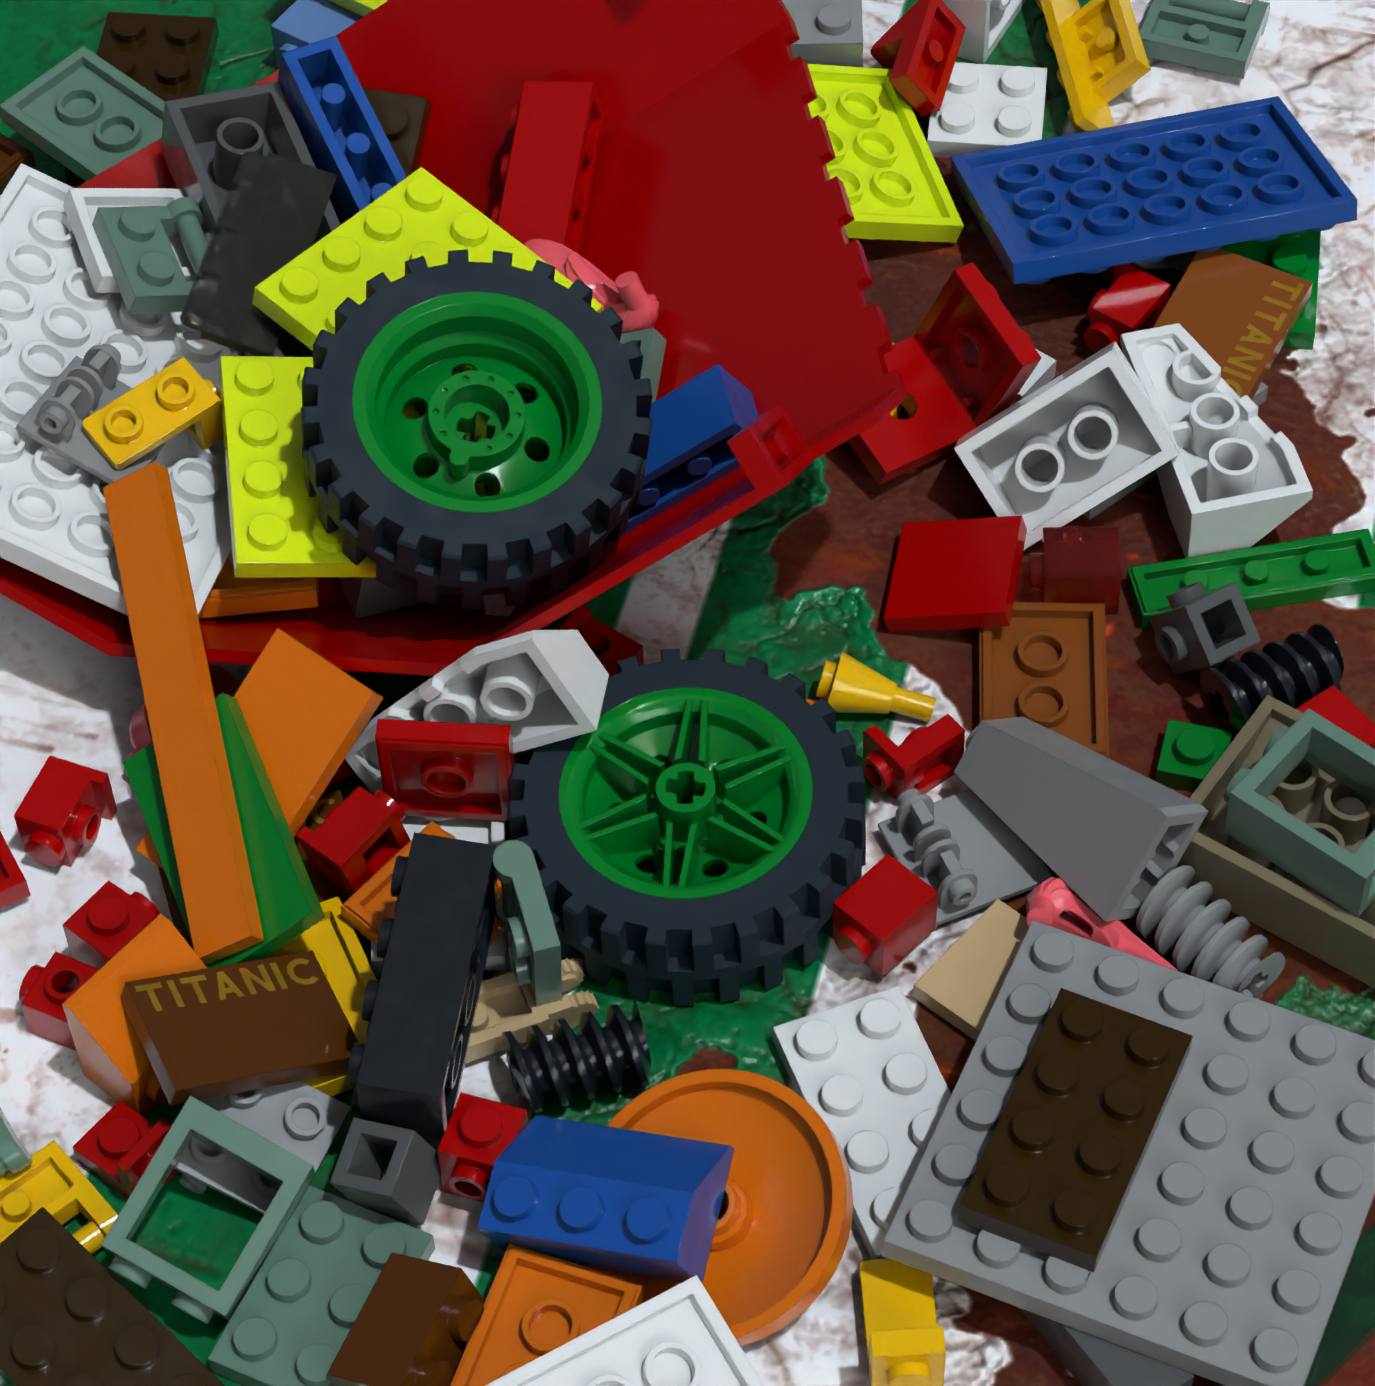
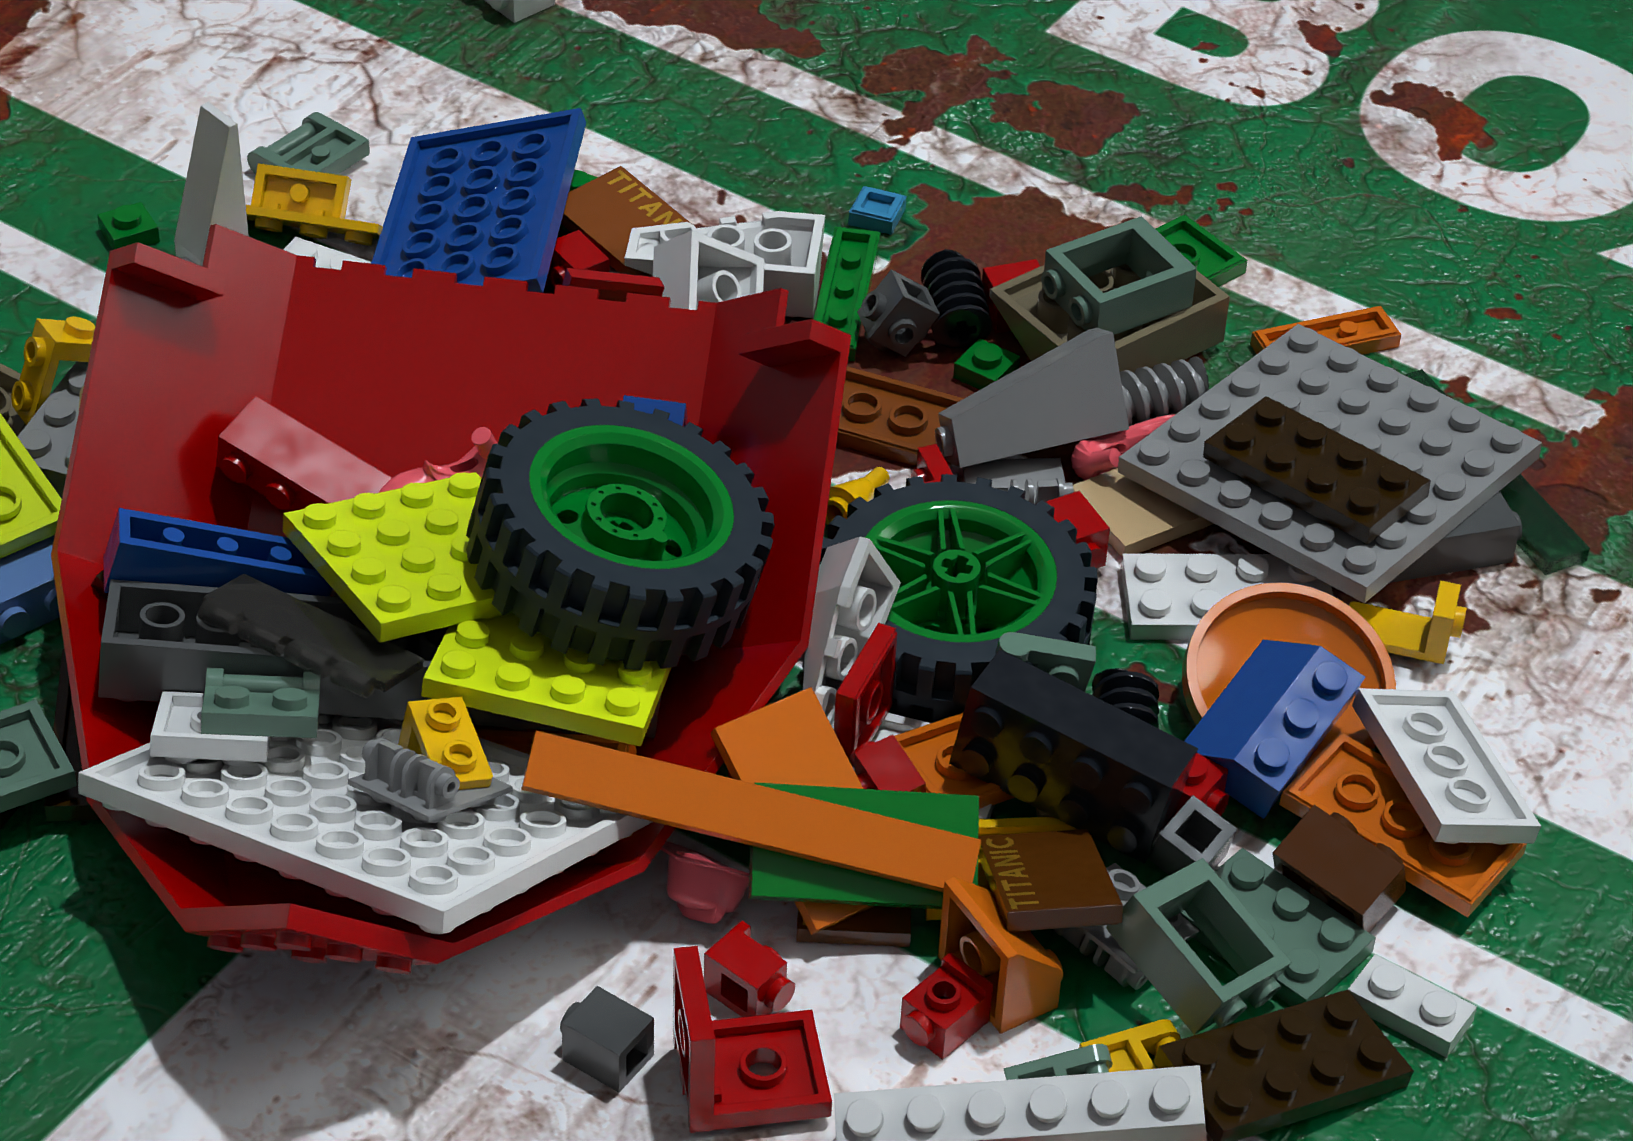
camera: 75 degrees left, 10 degrees down
red brick [62,880,160,969] -> none
red bracket [72,1100,177,1199] -> none

